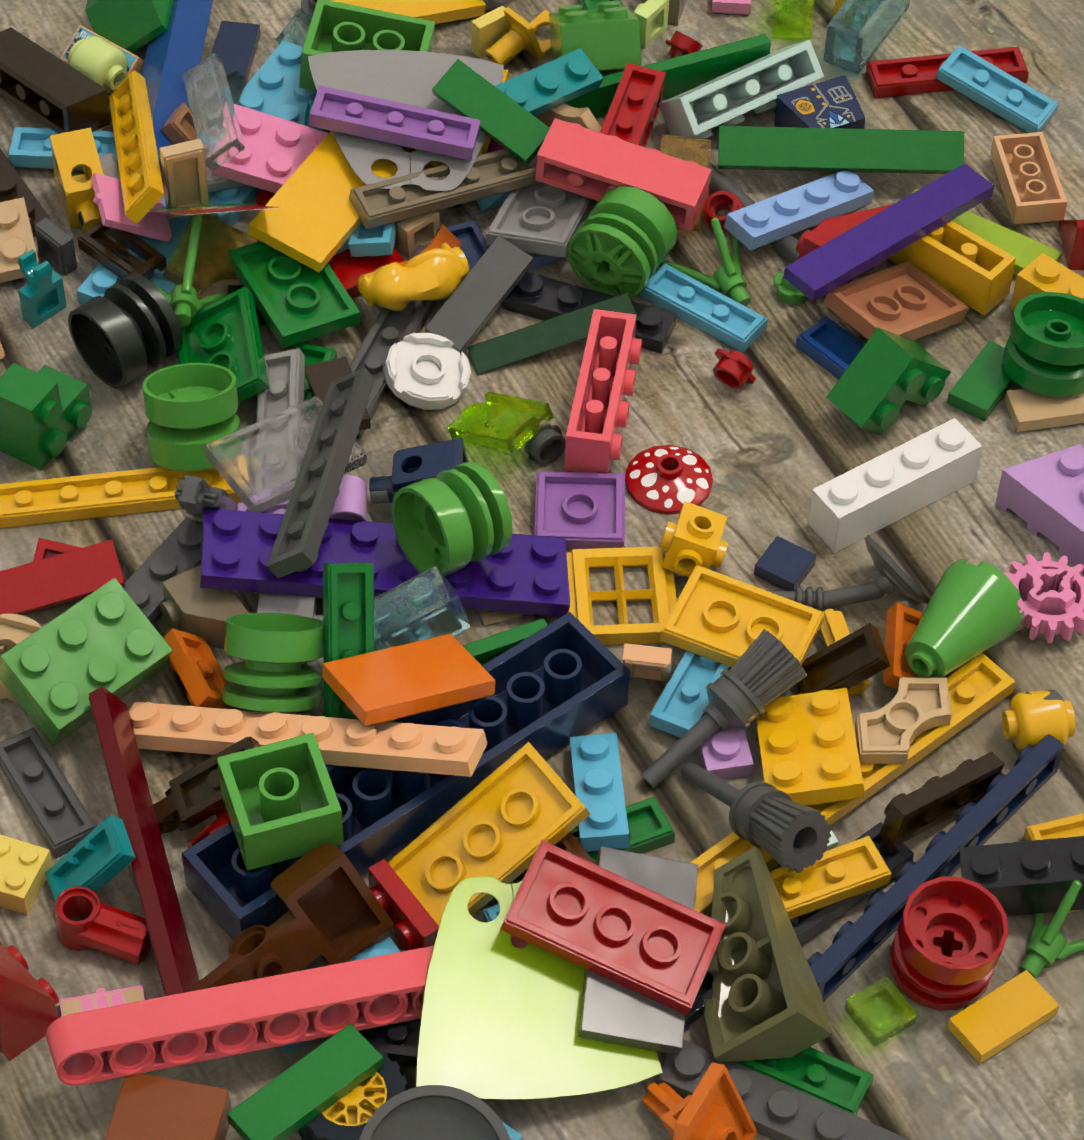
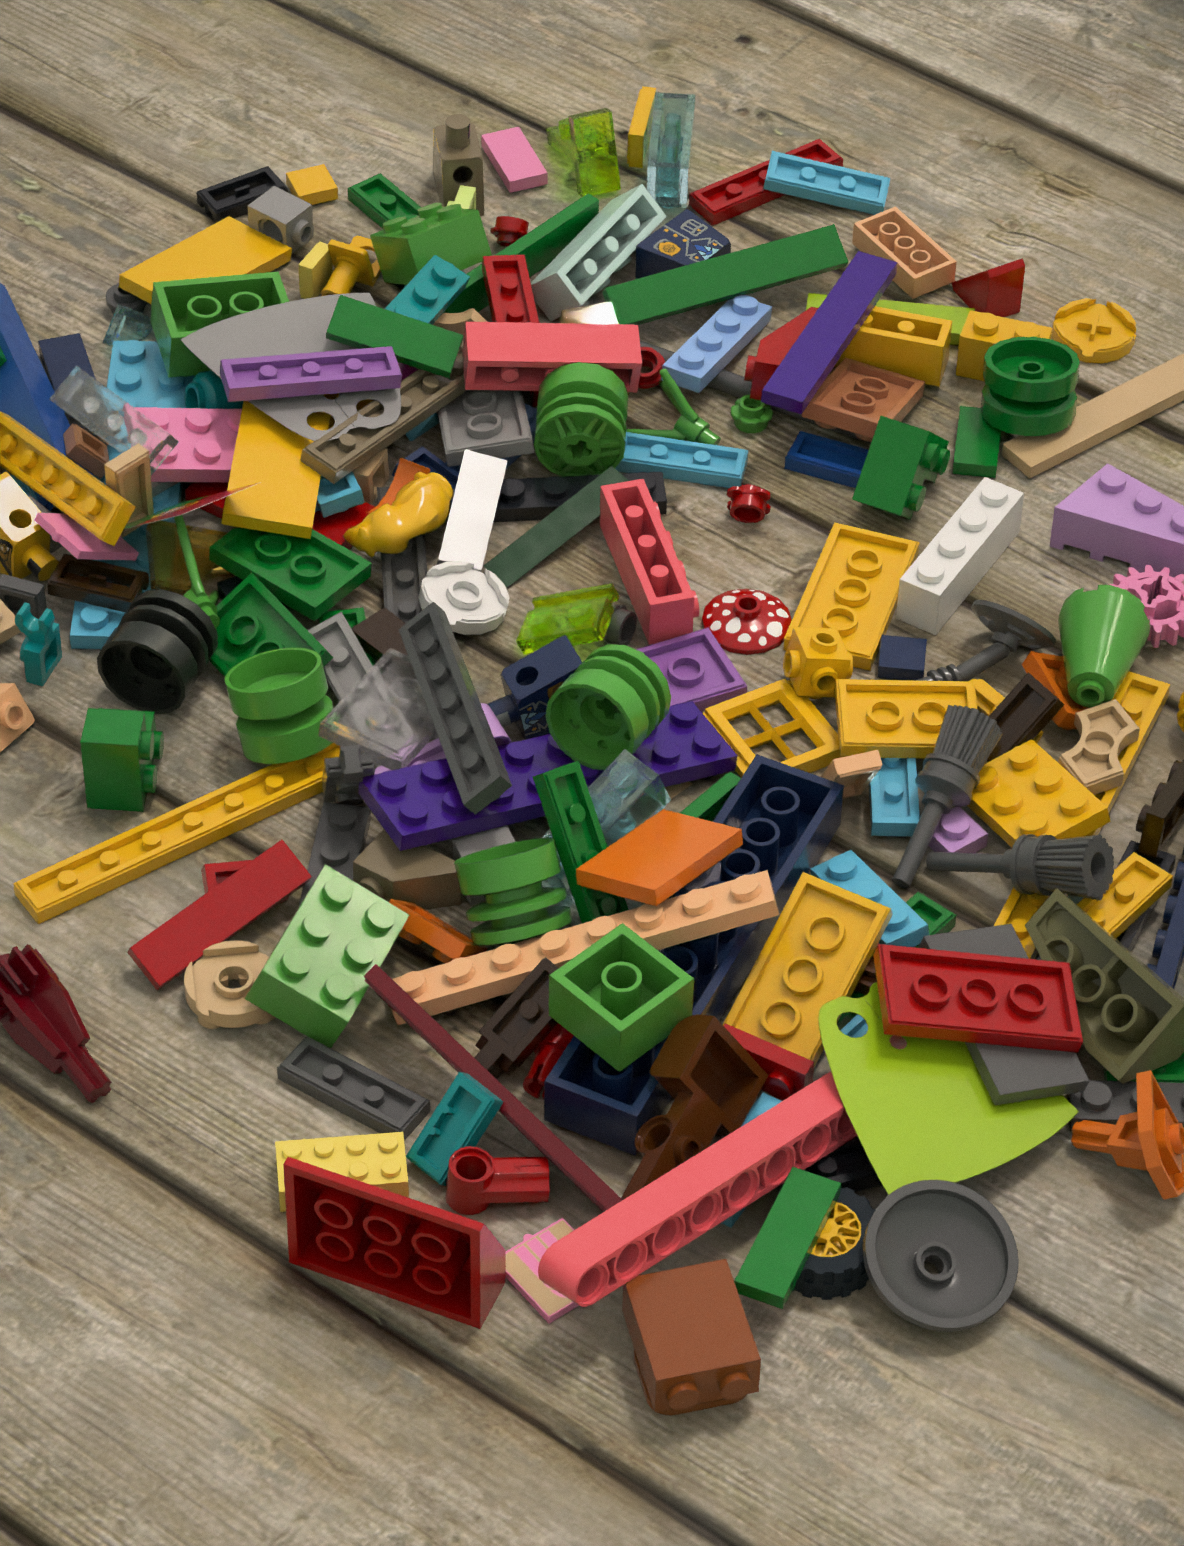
camera: 25 degrees left, 5 degrees down
none -> yellow tile [783,522,920,671]

